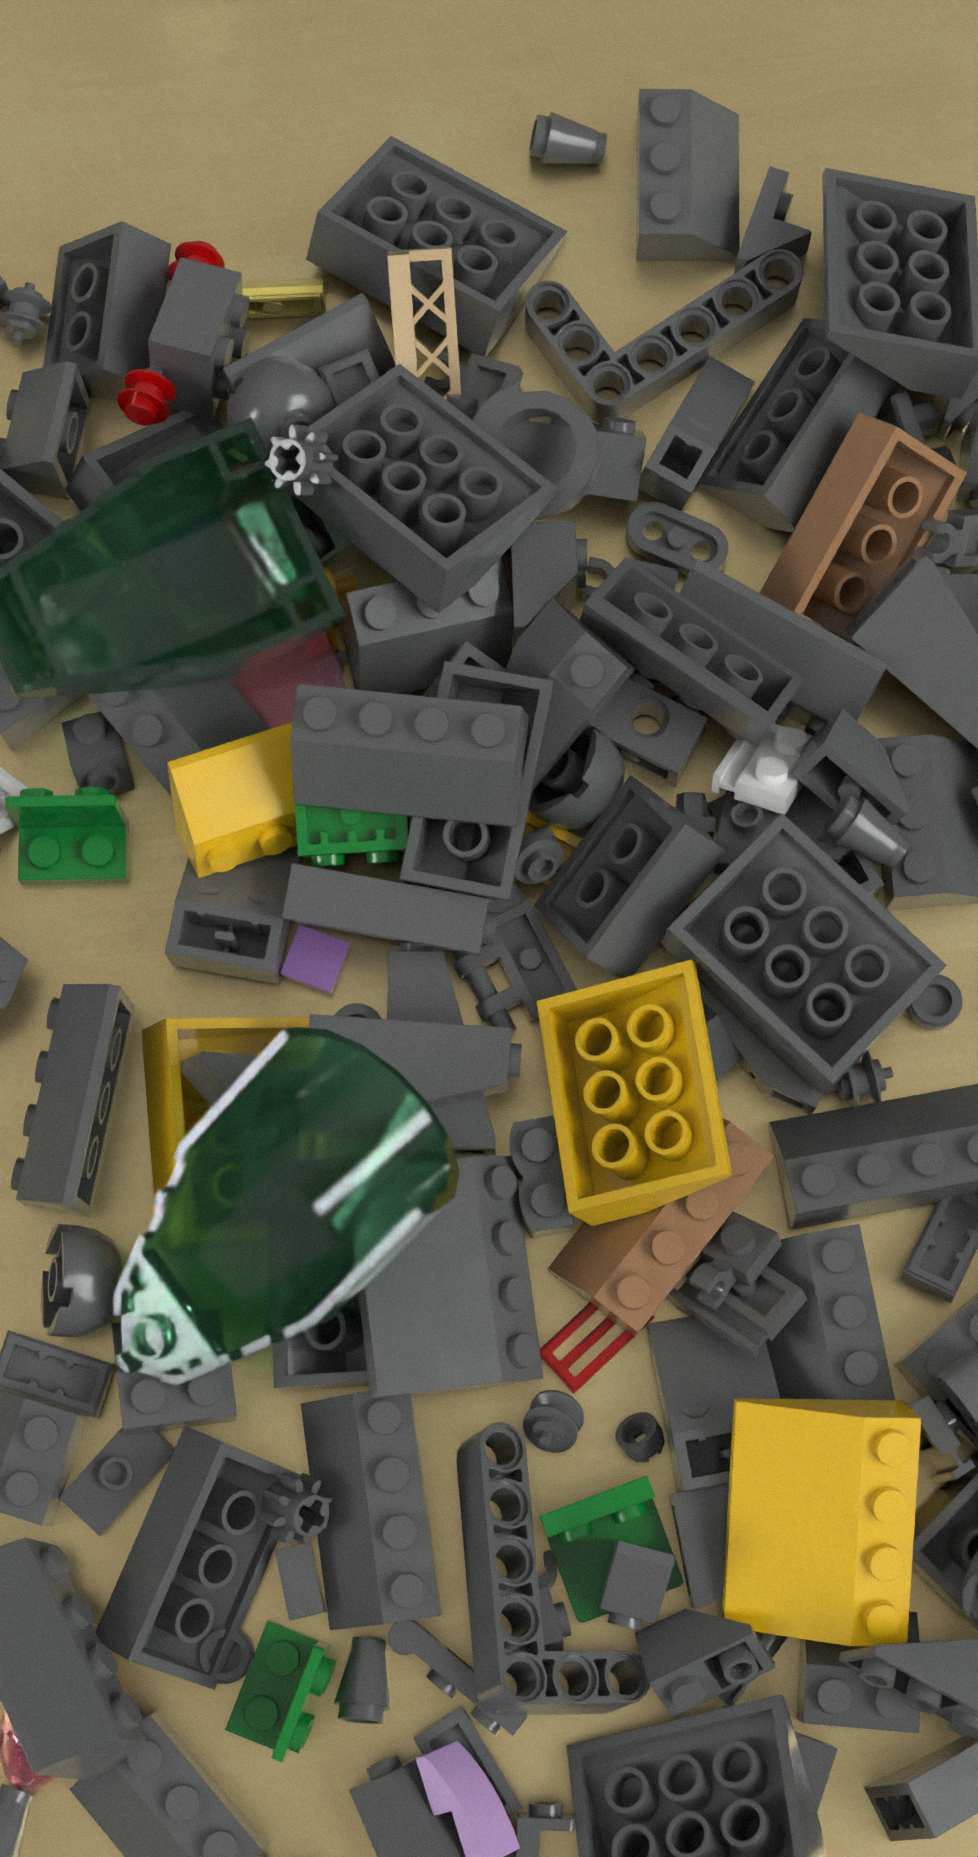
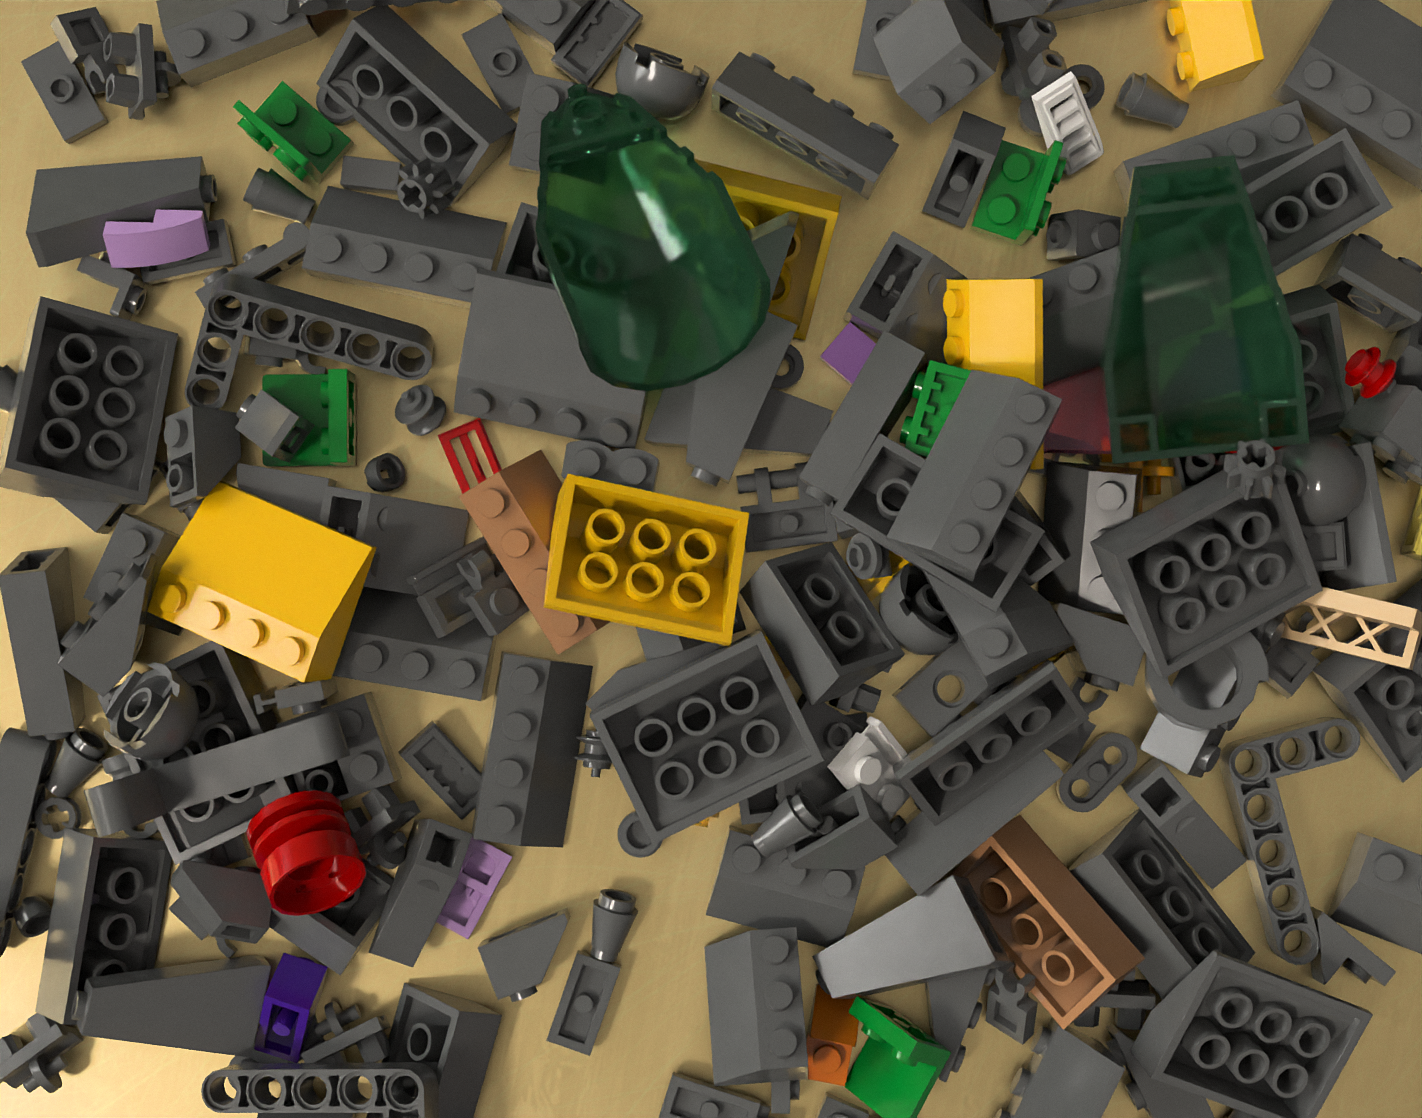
camera: 105 degrees right, 10 degrees up
none -> dark grey slope [922,111,1006,228]

